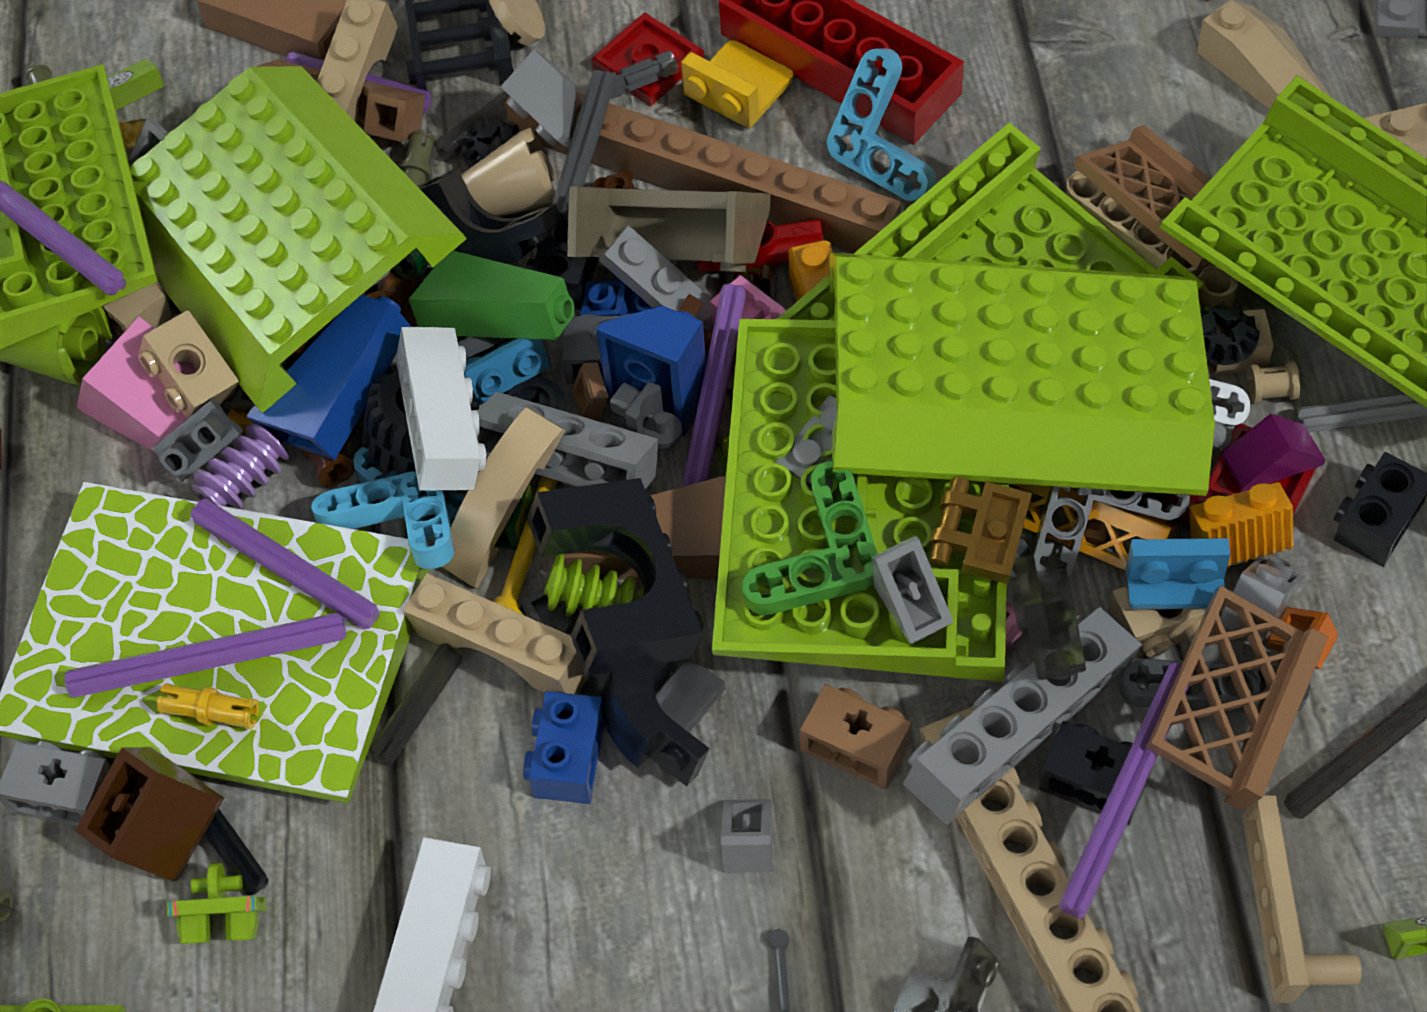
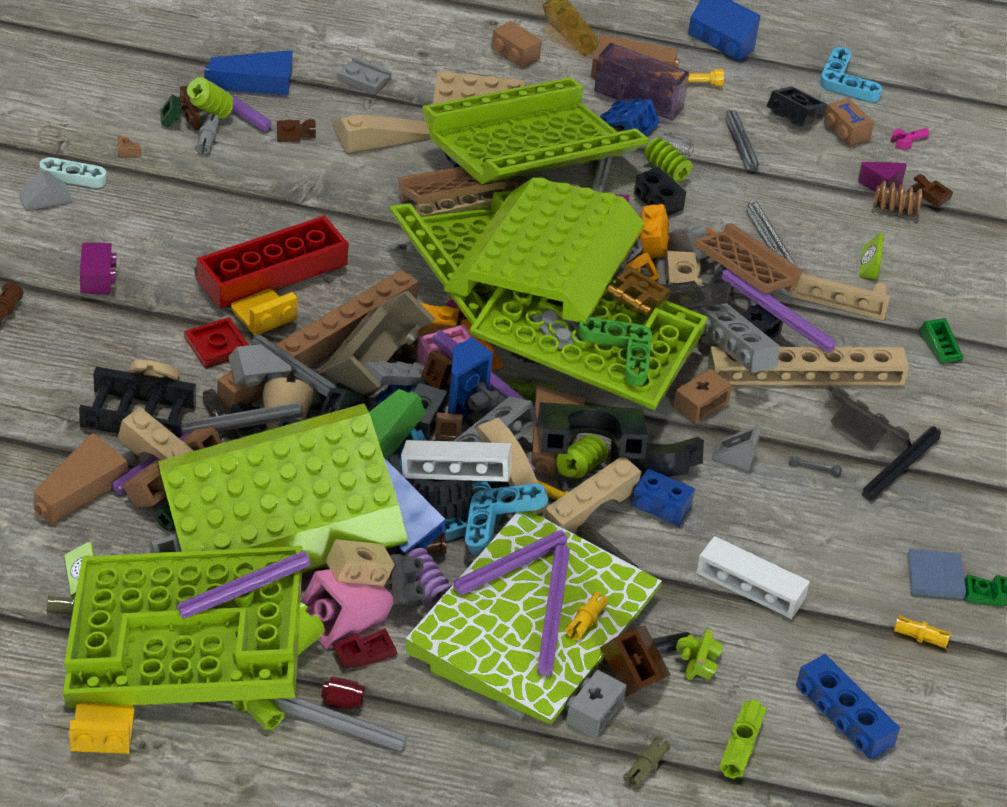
camera: 80 degrees left, 15 degrees down
dark grey axle [610,51,678,99] -> none
medium azure beam [827,48,937,201] -> none
light grey slope [872,536,953,644] -> none
dark azure bracket [1126,538,1230,609] -> none
none -> light grey axle [182,402,303,436]
none -> dark red slope [332,628,398,668]

